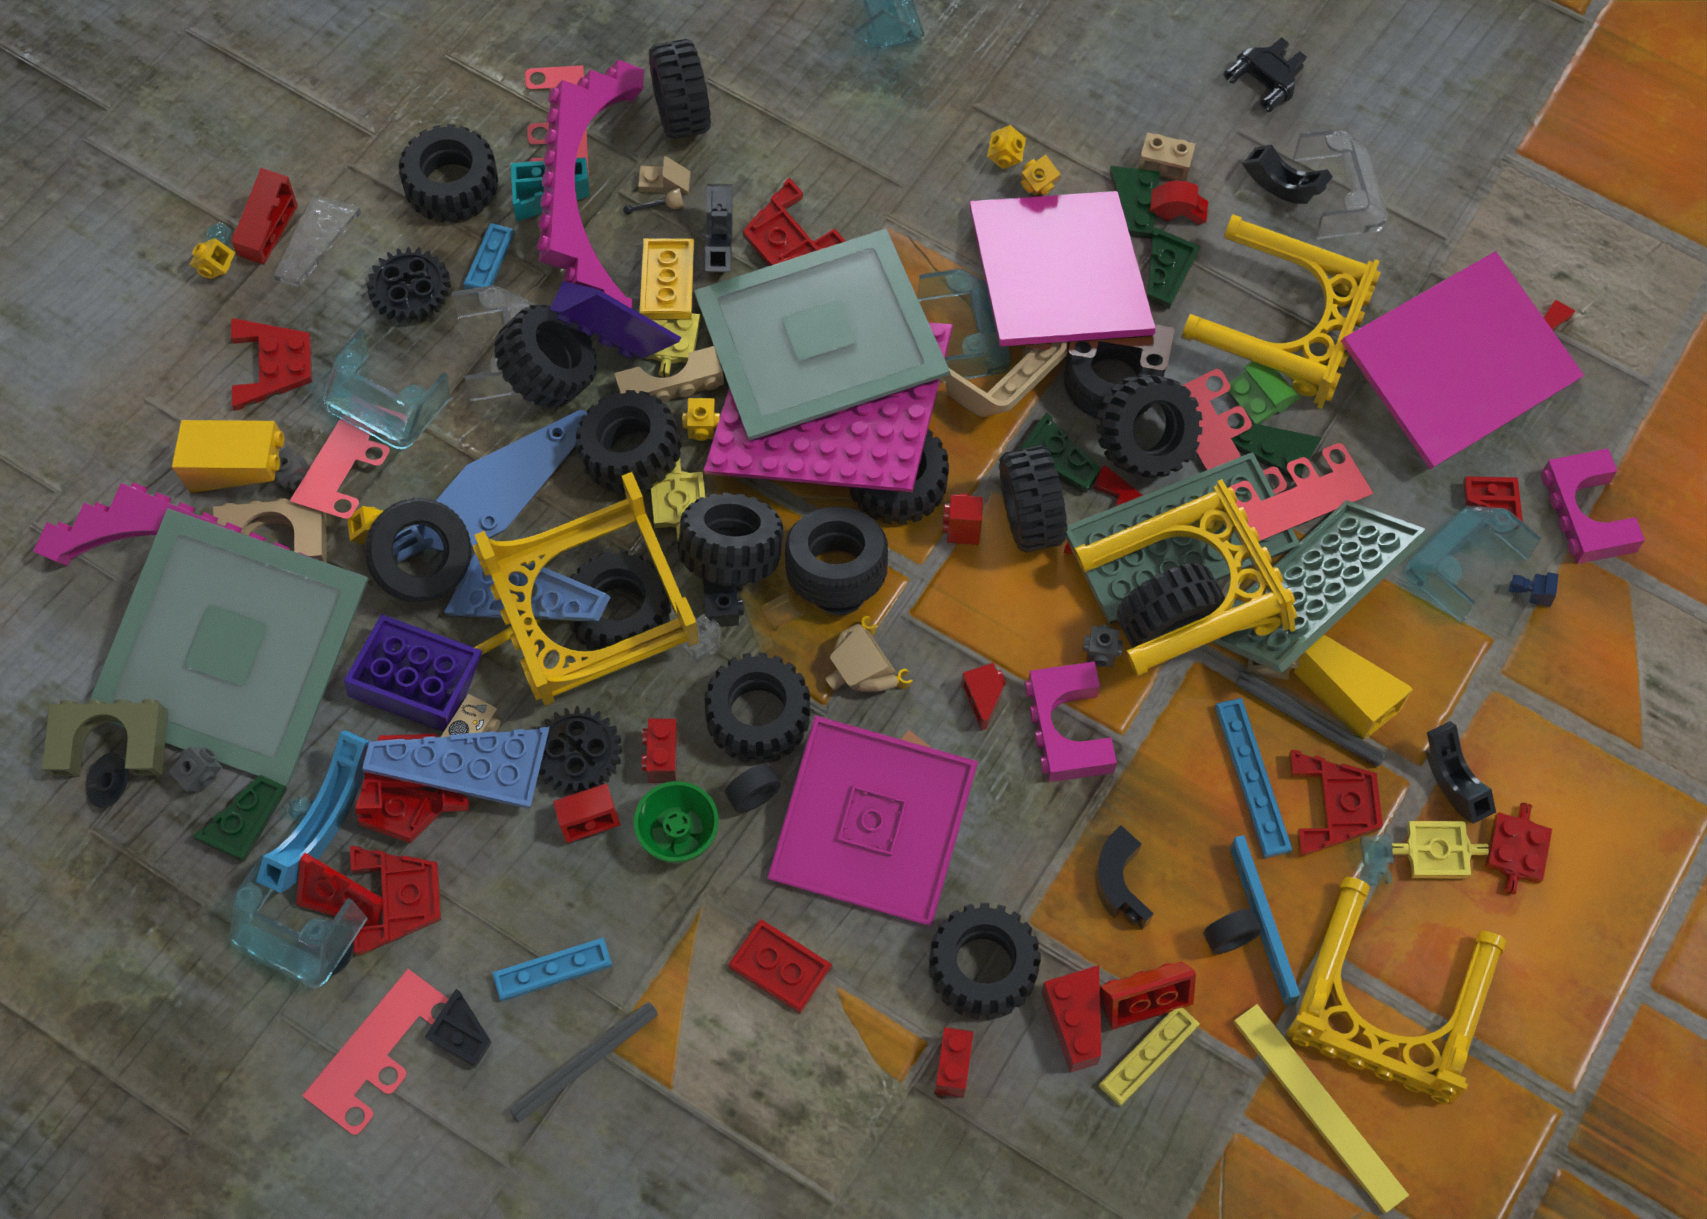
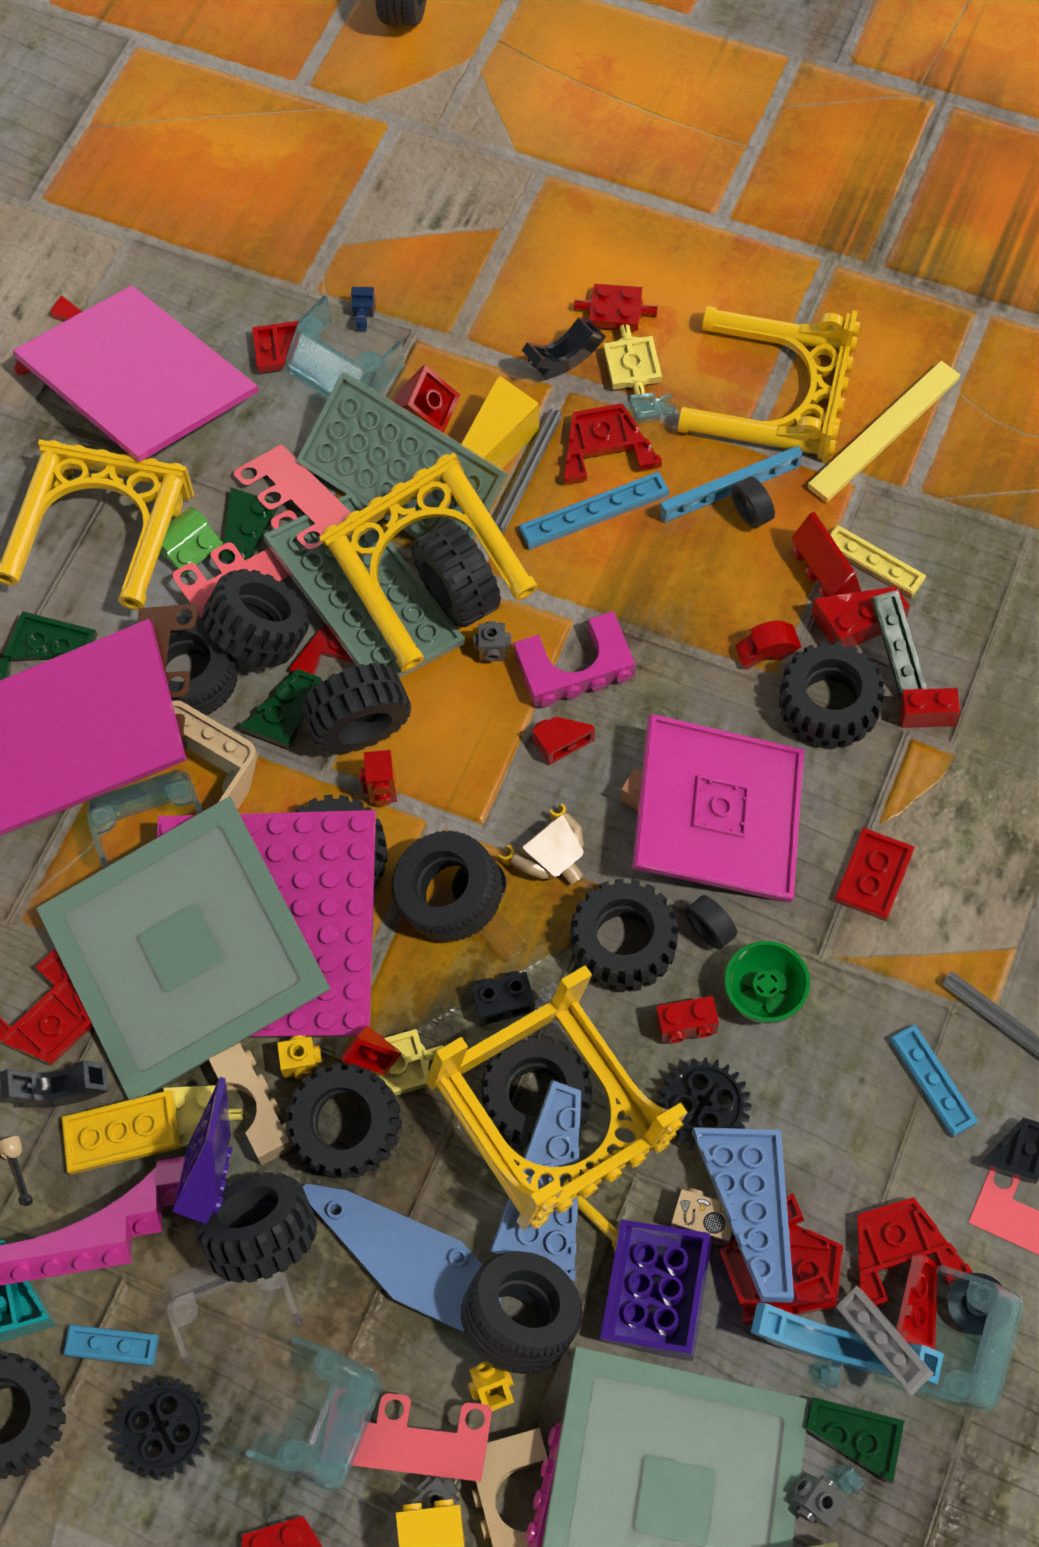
camera: 95 degrees left, 0 degrees up
red brick [553,783,621,843] -> none
black tyre [678,493,783,586] -> none
black arch [1095,825,1154,930] -> none
dark pink arch [1541,448,1645,564] -> none
none -> red slope [341,1026,402,1075]
none -> red slope [393,365,460,433]
none -> red brick [735,620,802,669]
none -> light grey tile [836,1286,934,1396]
none -> clear light blue plate [838,1465,866,1495]
none -> tile [871,590,927,699]

